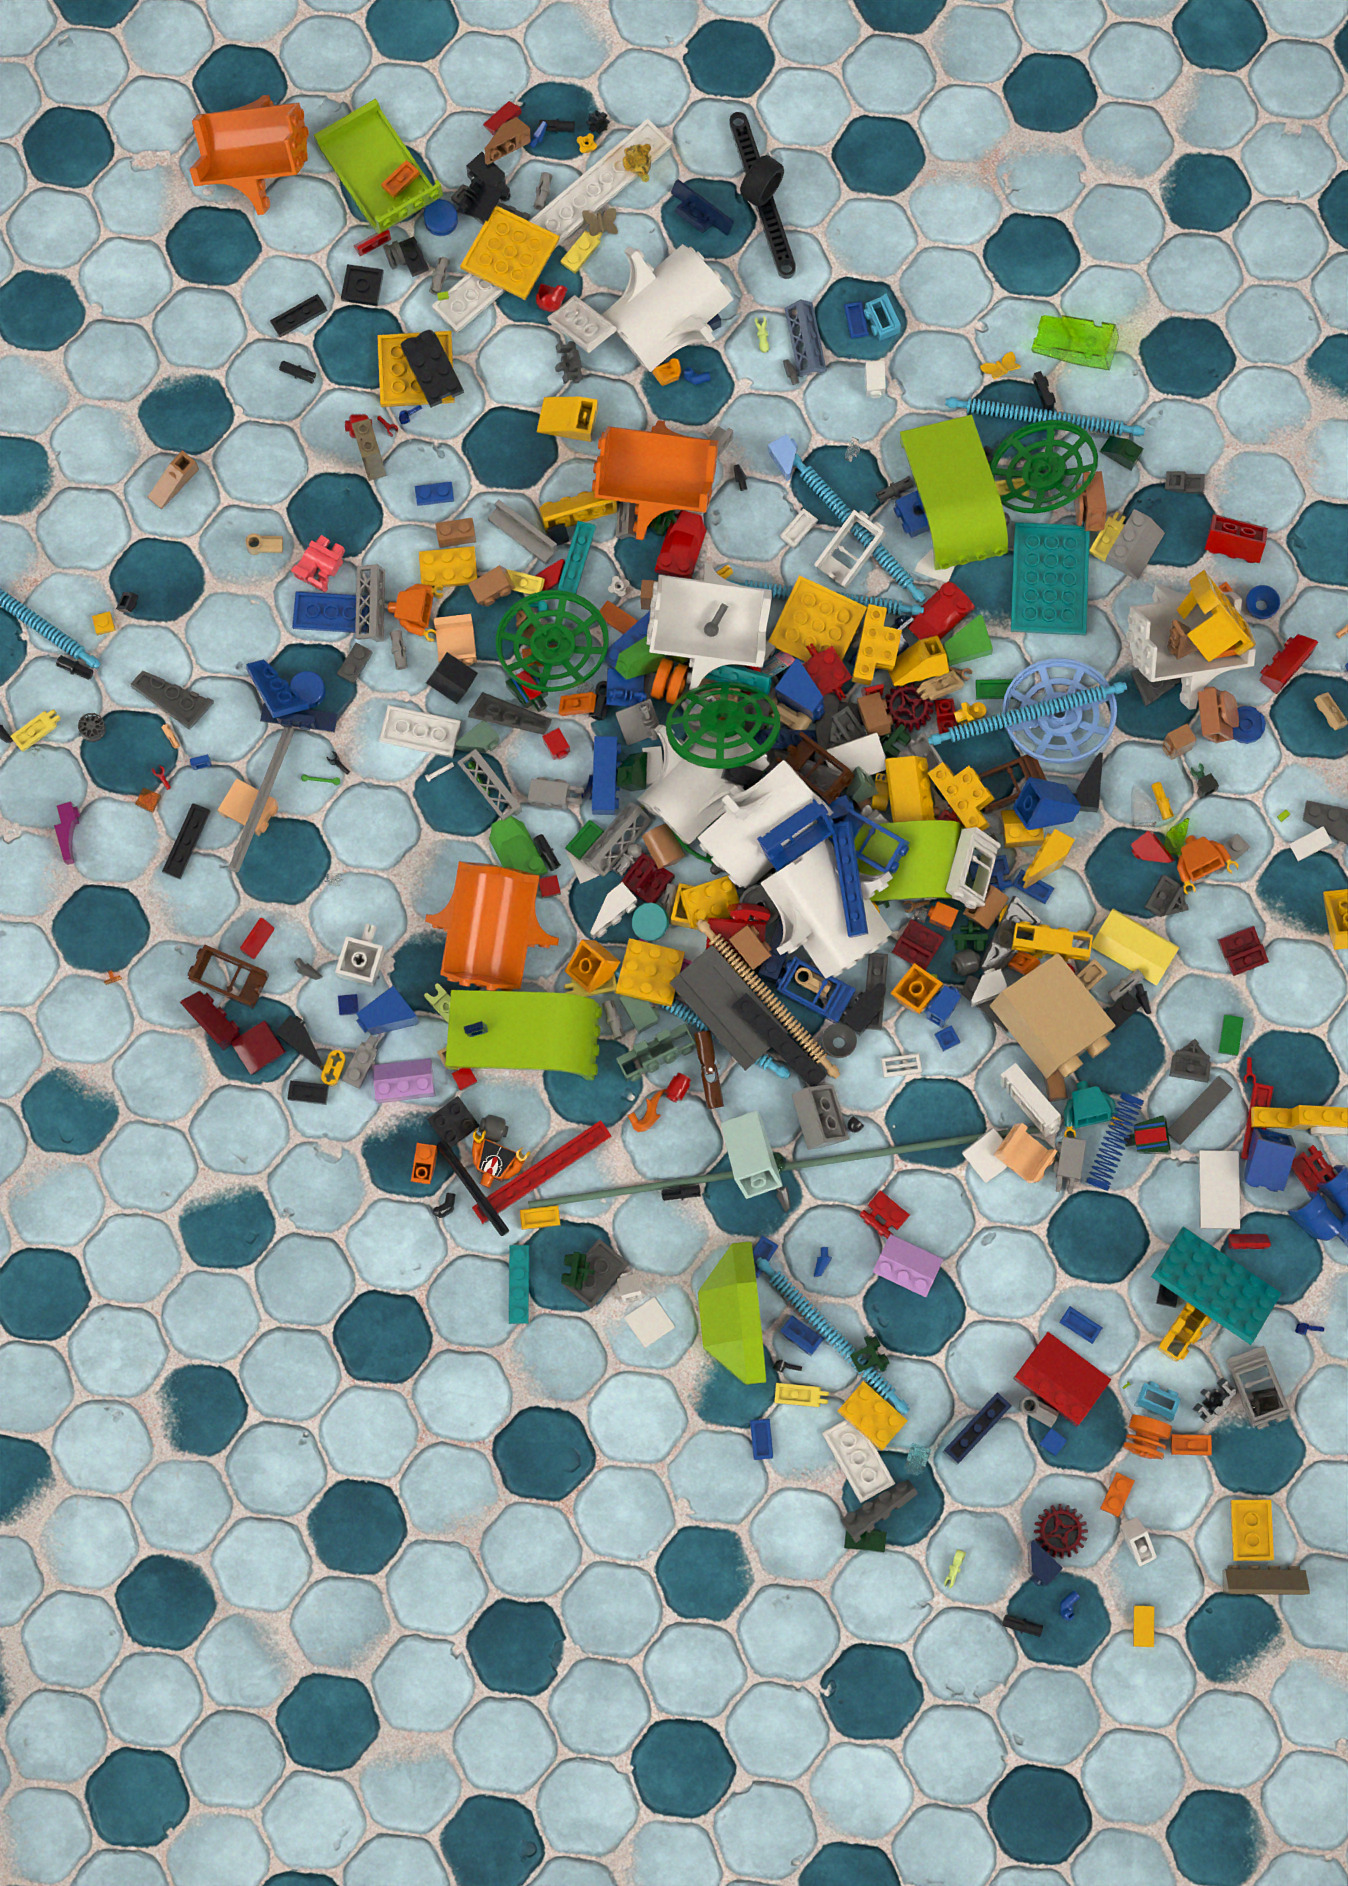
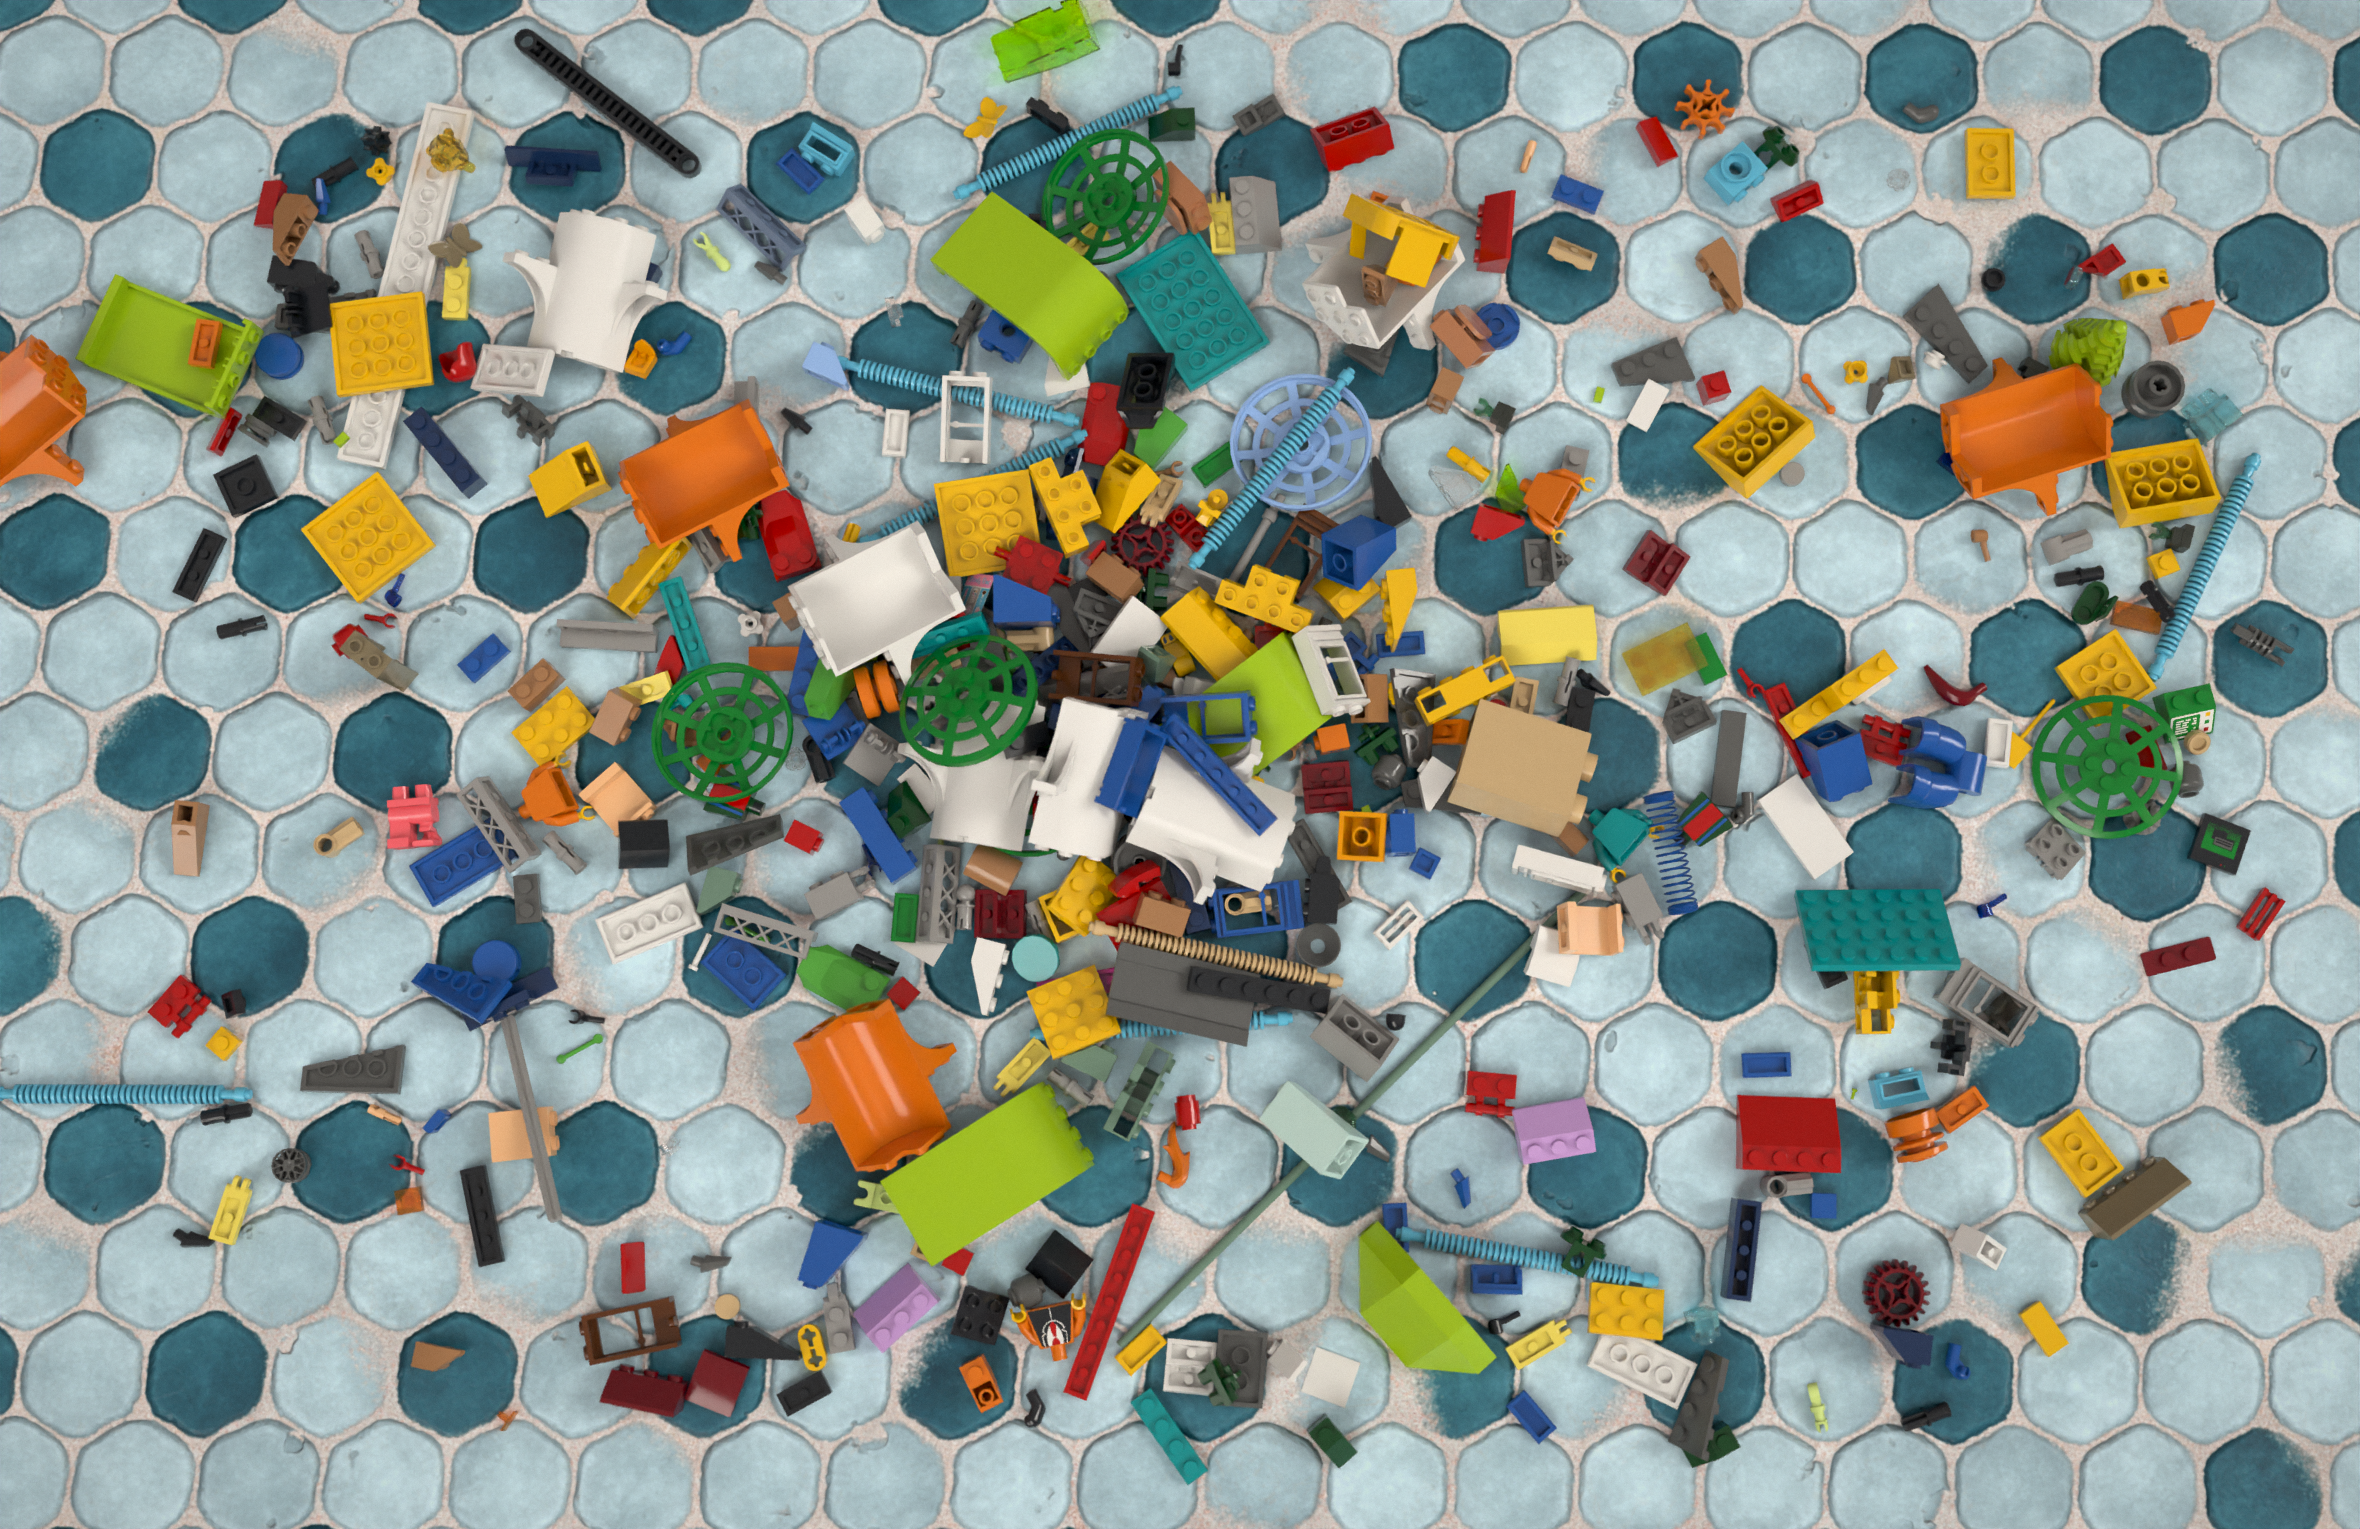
camera: 40 degrees left, 5 degrees up
magenta slope [54,801,81,865] -> none
white brick [335,924,385,987] -> none
clear blue tile [338,994,359,1016] -> none
black piece [400,330,464,408] -> none
black axle [437,1140,509,1236] -> none
tile [464,1021,488,1037] -> none
black slope [547,523,569,546] -> none
orange plate [558,692,596,716] -> none
light orange slope [564,939,620,993] -> none
black axle [661,1184,701,1201] -> none
reddish brown piece [694,1030,724,1109] -> none
dark grey bar [704,603,729,637] -> none
black tyre [740,155,784,206] -> none
orange plate [1100,1472,1135,1517] -> none
red slope [1228,1234,1271,1249] -> none
blue piece [1246,585,1280,619] -> none
none -> red plate [148,975,212,1039]
none -> dark blue brick [403,406,488,499]
none -> medium nougat slope [411,1341,465,1371]
none -> blue tile [700,926,787,1011]
none -> tan tile [715,1294,741,1319]
none -> black slope [1025,1229,1094,1299]
none -> black slope [1116,353,1175,429]
none -> white slope [1163,1338,1217,1396]
none -> black hand [1168,45,1183,76]
none -> light grey bar [1216,493,1286,609]
none -> dark green slope [1307,1413,1358,1469]
none -> clear yellow plate [1621,622,1708,697]
none -> dark grey arm [1730,792,1754,824]

